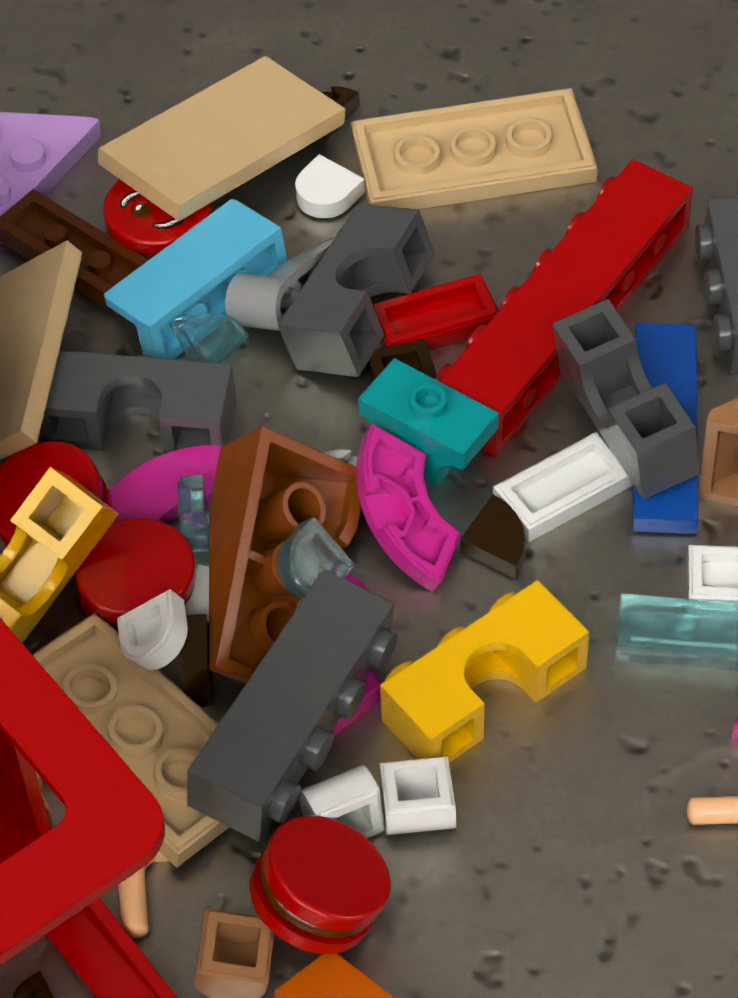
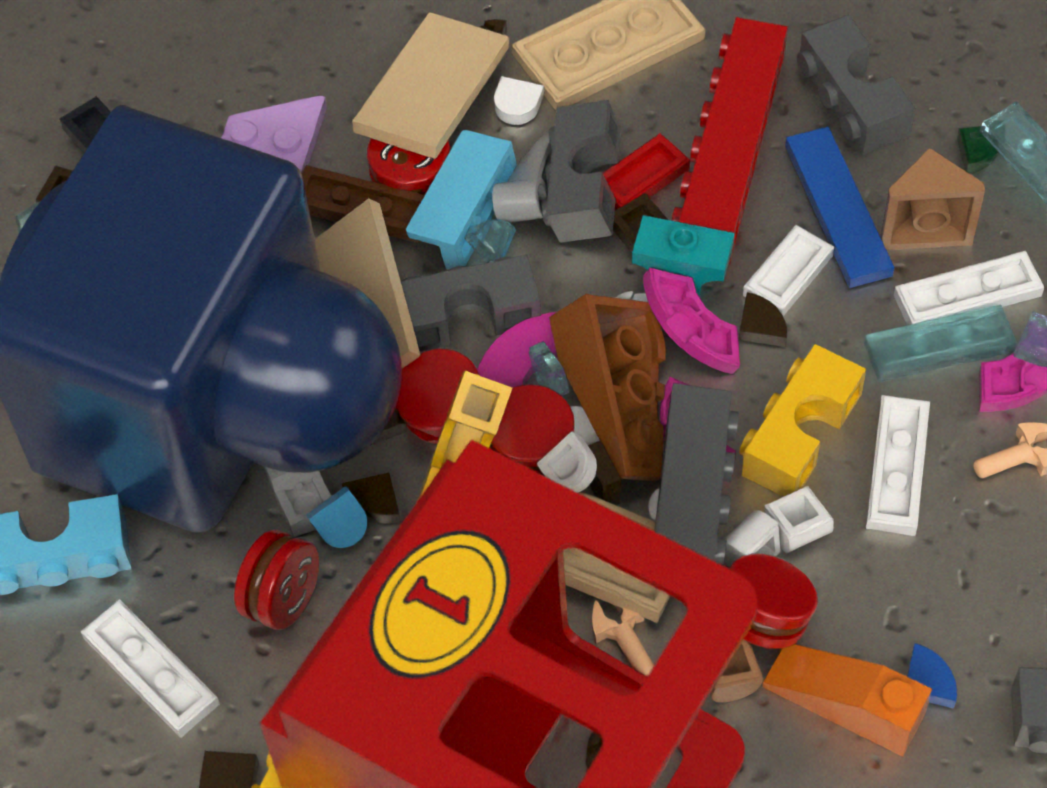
camera: 20 degrees left, 5 degrees up
clear light blue tile [277,517,355,598] -> none
dark grey arch [552,299,701,500] -> none
none -> white tile [866,395,930,536]

